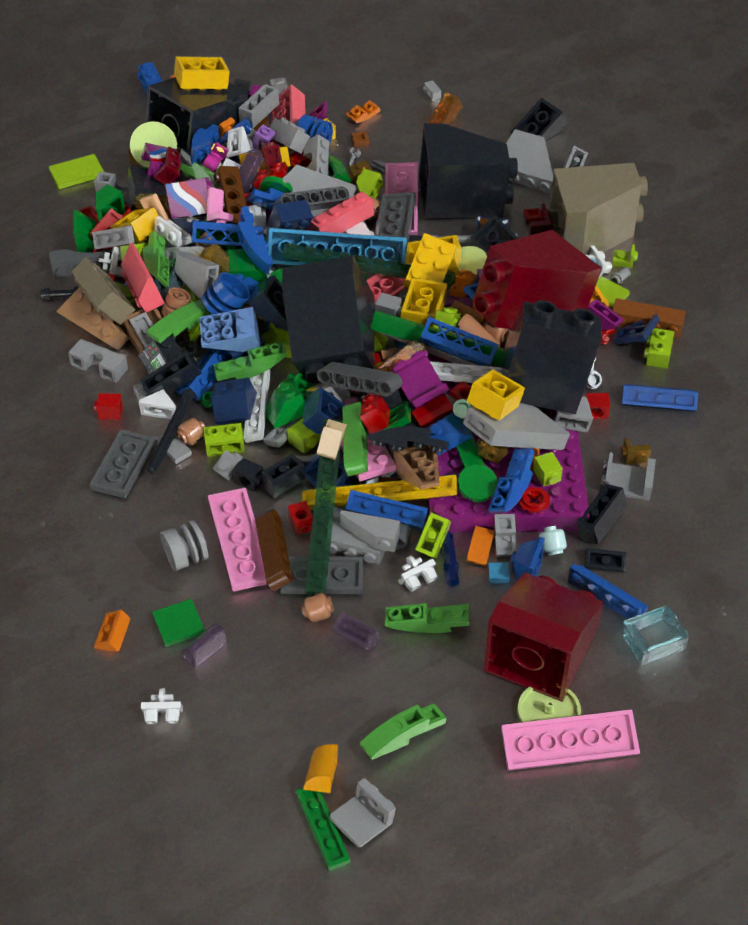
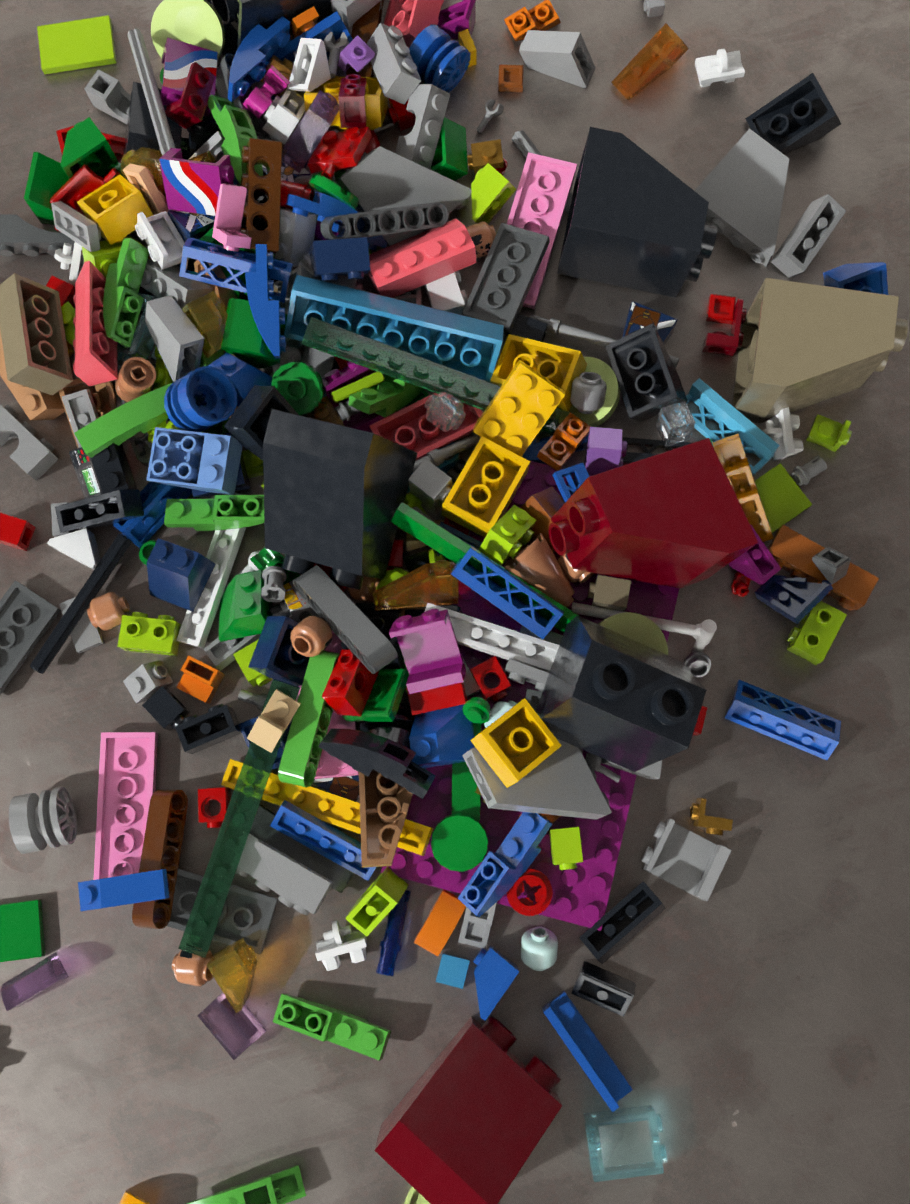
camera: 20 degrees right, 30 degrees up
none -> blue slope [78,869,169,911]
none -> light grey axle [128,28,175,155]
none -> orange piece [176,655,225,704]
none -> clear yellow slope [207,938,257,1013]
none -> light grey bush [261,566,287,602]
none -> nougat head [290,616,332,657]
none -> clear head [425,391,466,432]
none -> light grey slope [519,30,596,88]
none -> light grey head [570,372,607,414]
none -> white hips [695,49,745,87]
none -> dark grey slope [812,547,851,584]

